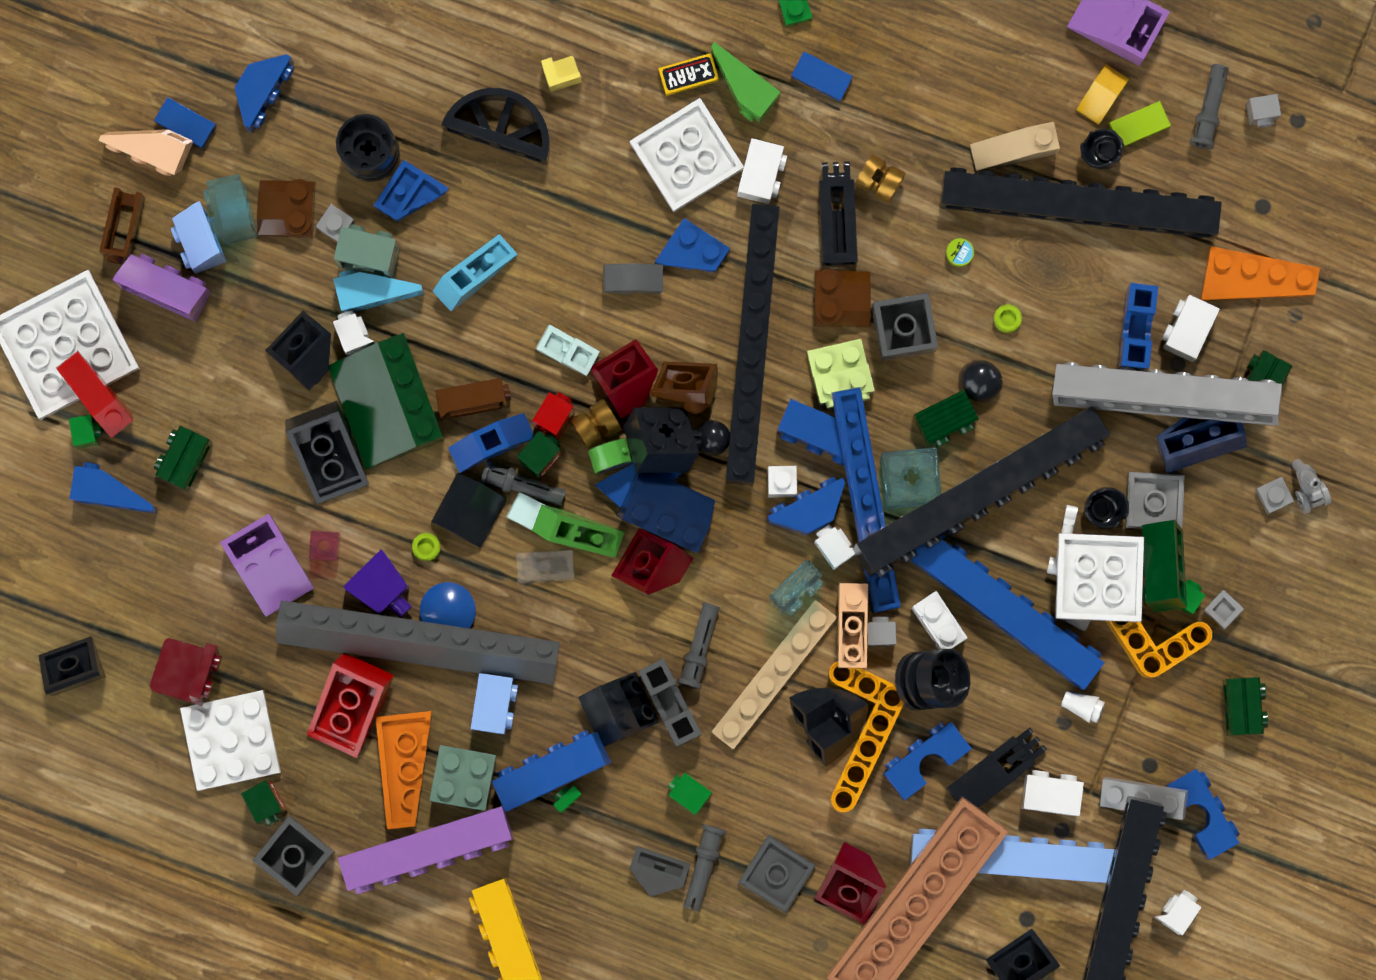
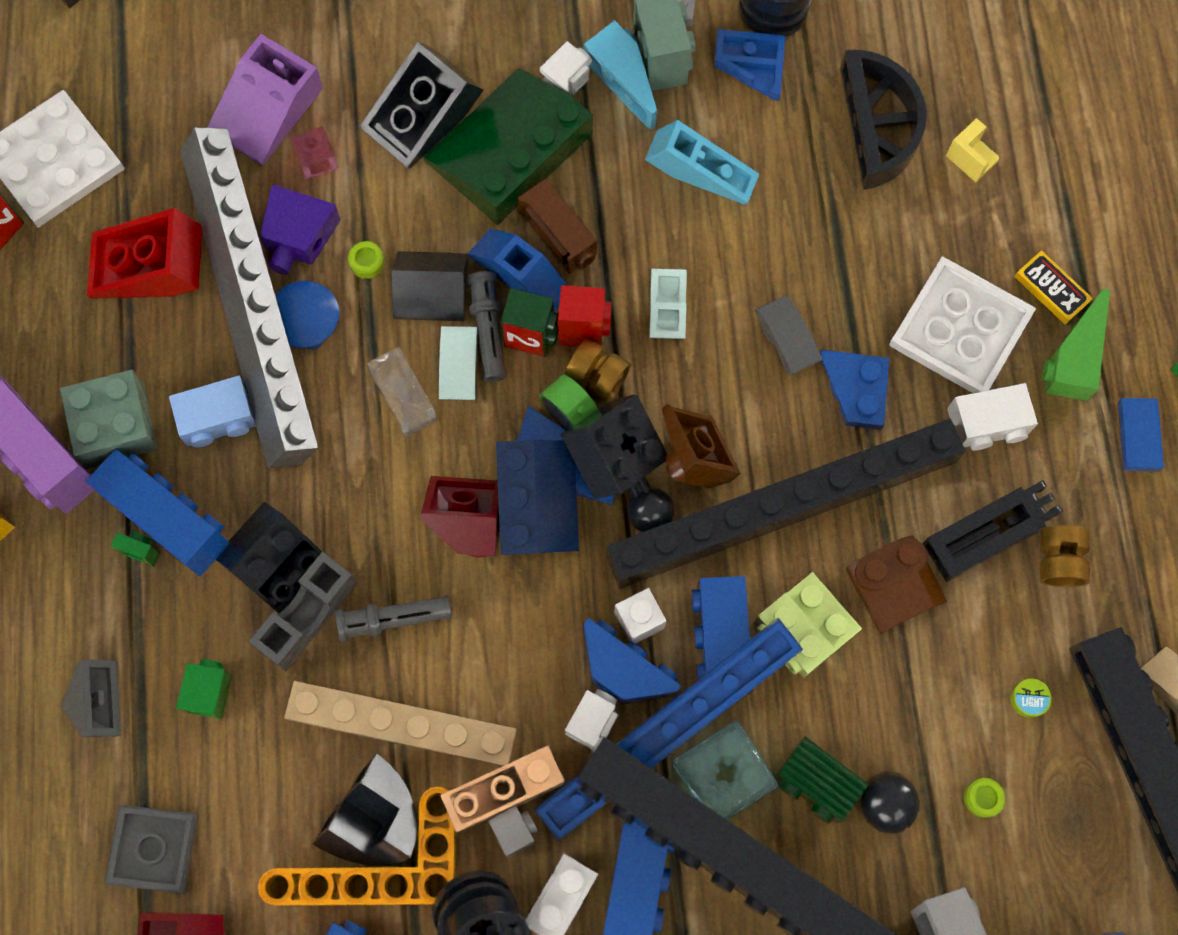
camera: 65 degrees right, 10 degrees down
dark red bracket [150,638,222,706] -> none
black slope [265,311,331,391] -> none
orange wing [376,711,432,830] -> none
bright green slope [532,504,625,558] -> none
dark red slope [590,339,658,419] -> none
dark grey pin [683,824,727,912] -> none
clear light blue brick [769,560,824,617] -> none
dark grey brick [872,293,938,361] -> none

